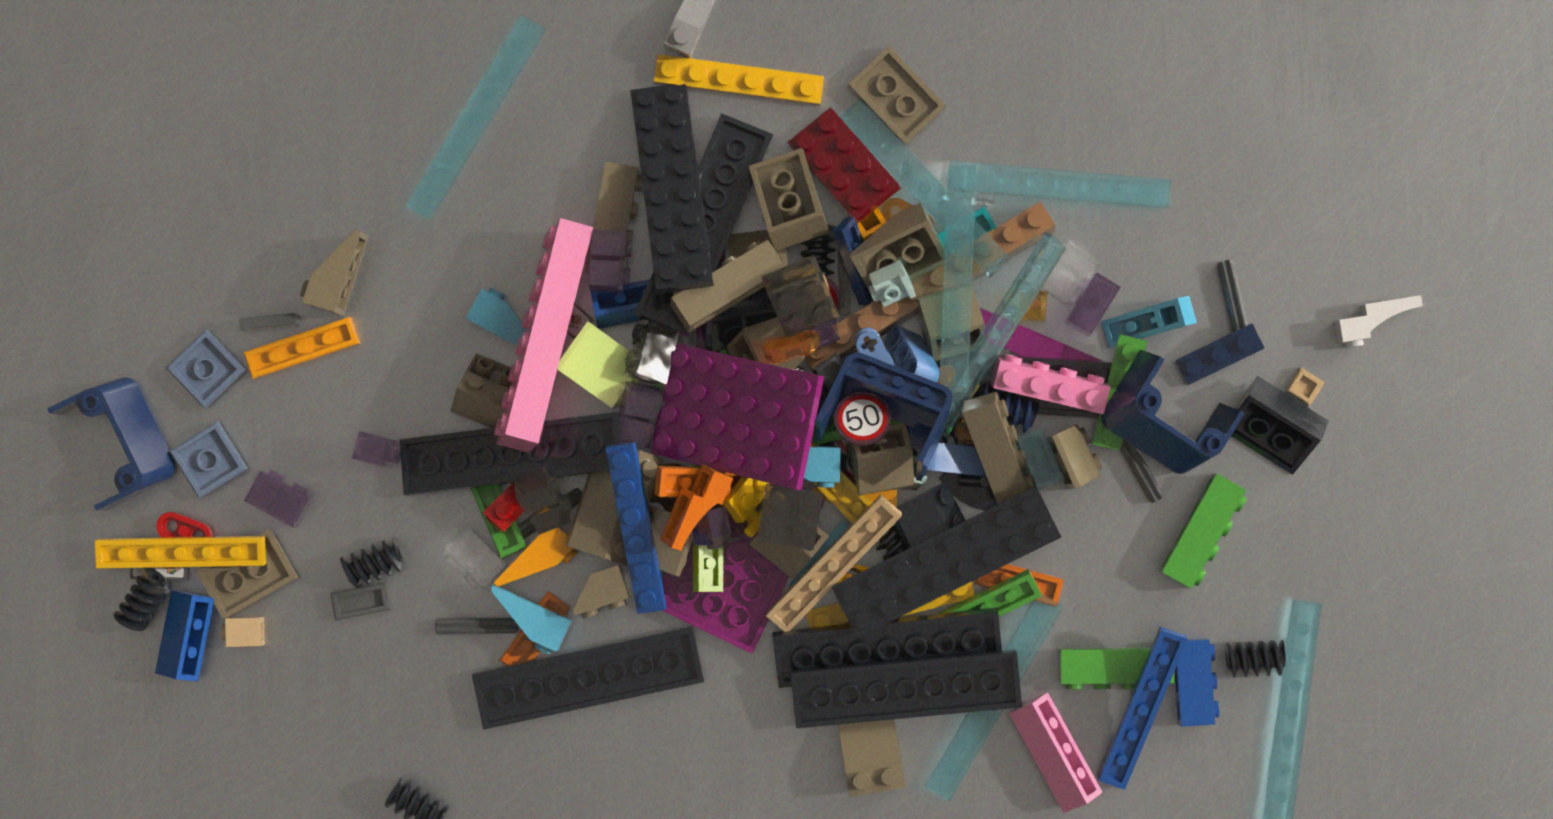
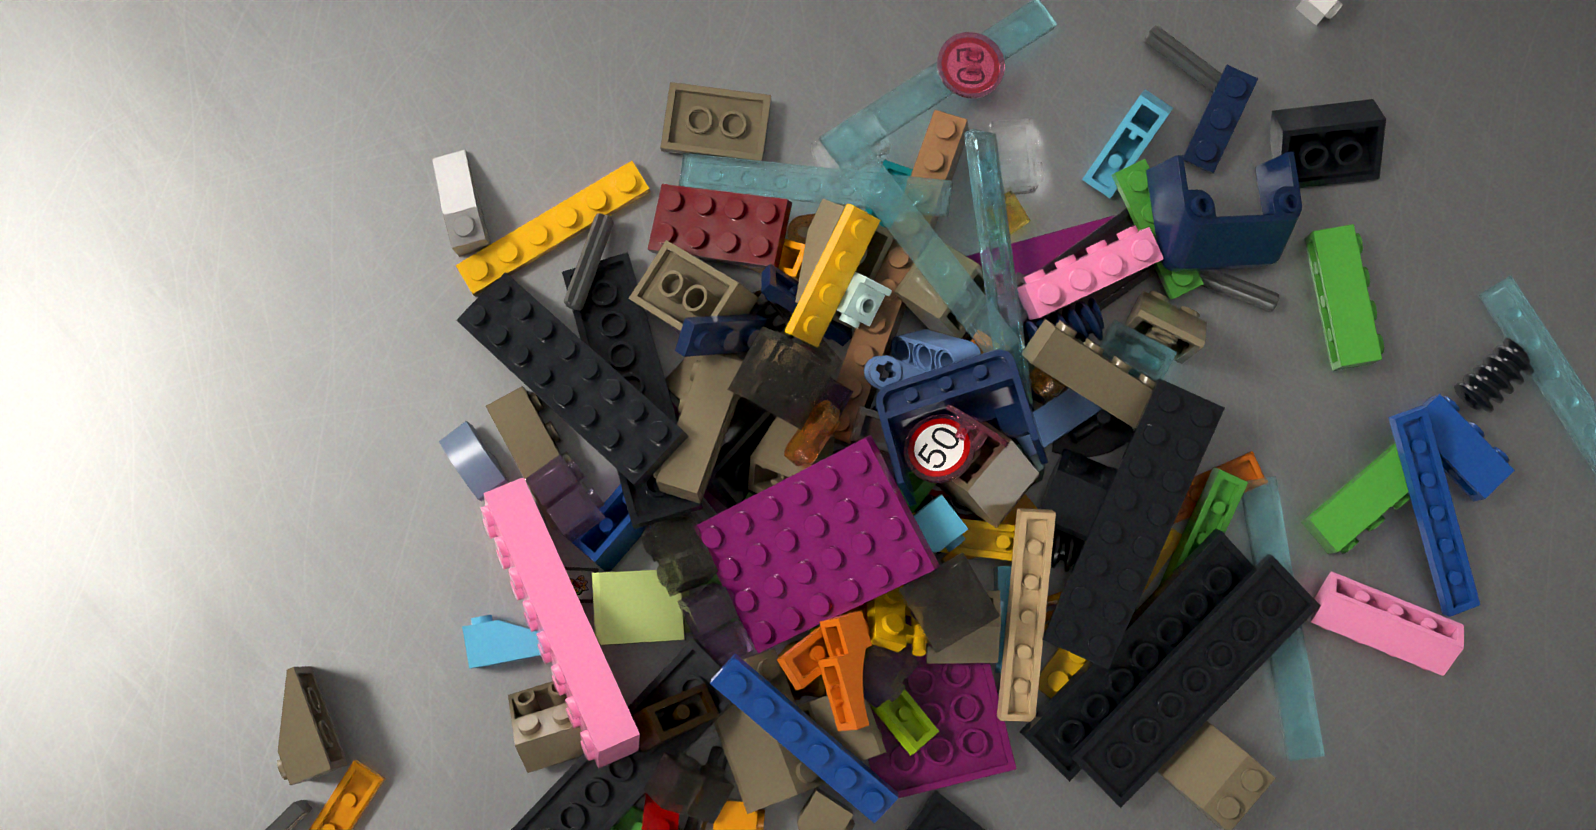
camera: 40 degrees left, 5 degrees down
clear light blue tile [406,14,546,221] -> none
clear purple brick [1064,272,1121,337] -> none
tan tile [1285,367,1325,406] -> none
none -> sand blue slope [439,421,508,502]
none -> dark grey axle [564,213,614,311]
none -> dark brown slope [632,682,720,752]
none -> dark blue plate [675,314,767,357]
none -> yellow plate [785,203,881,348]
none -> clear pink piece [937,32,1005,98]
none -> clear pink piece [945,404,1010,450]

